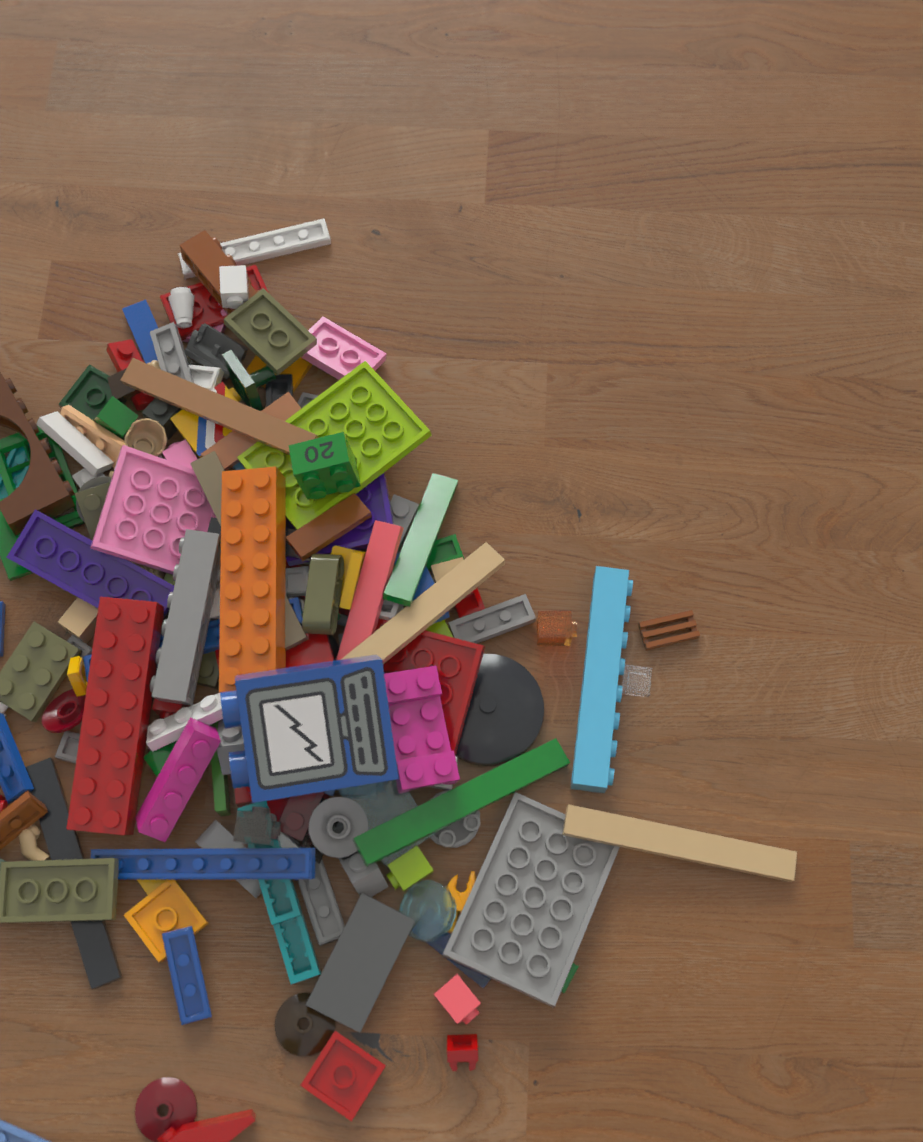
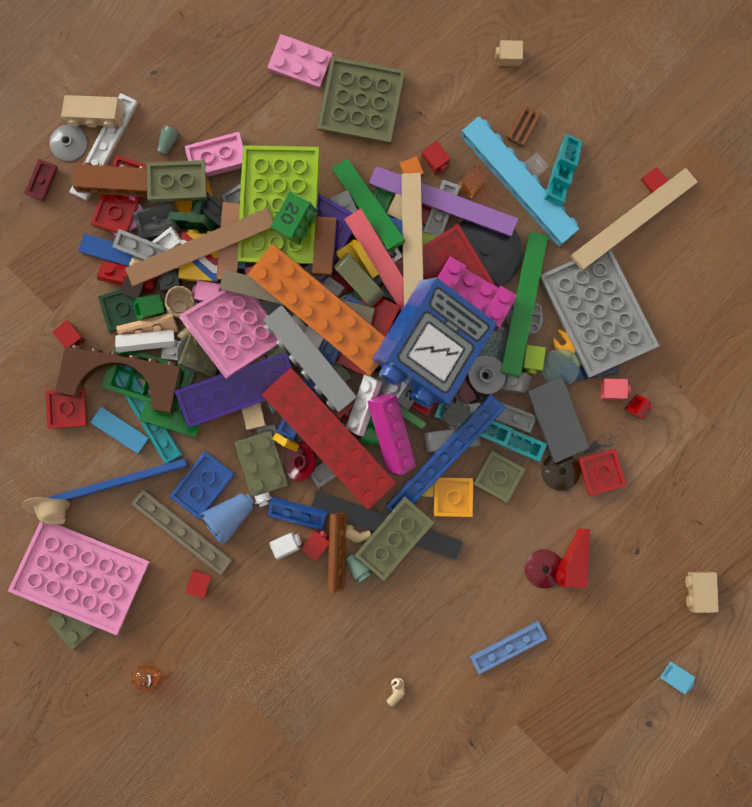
camera: 50 degrees left, 15 degrees up
blue tile [162,925,212,1025] -> none
white cone [168,287,194,328] -> none
white brick [219,265,249,309] -> none
none -> dark red plate [25,159,58,202]
none -> light grey dish [50,125,88,162]
none -> red panel [52,320,86,348]
none -> tan brick [61,95,125,128]
none -> sand green cone [157,125,179,155]
none -> bright pink plate [267,34,333,89]
none -> olive plate [317,57,405,144]
none -> medium lavender tile [369,166,518,237]
none -> orange tile [399,156,424,176]
none -> red brick [421,141,451,175]
none -> olive plate [473,450,525,503]
none -> tan brick [495,40,523,66]
none -> teal slope [544,133,583,207]
none -> red tile [641,167,668,193]

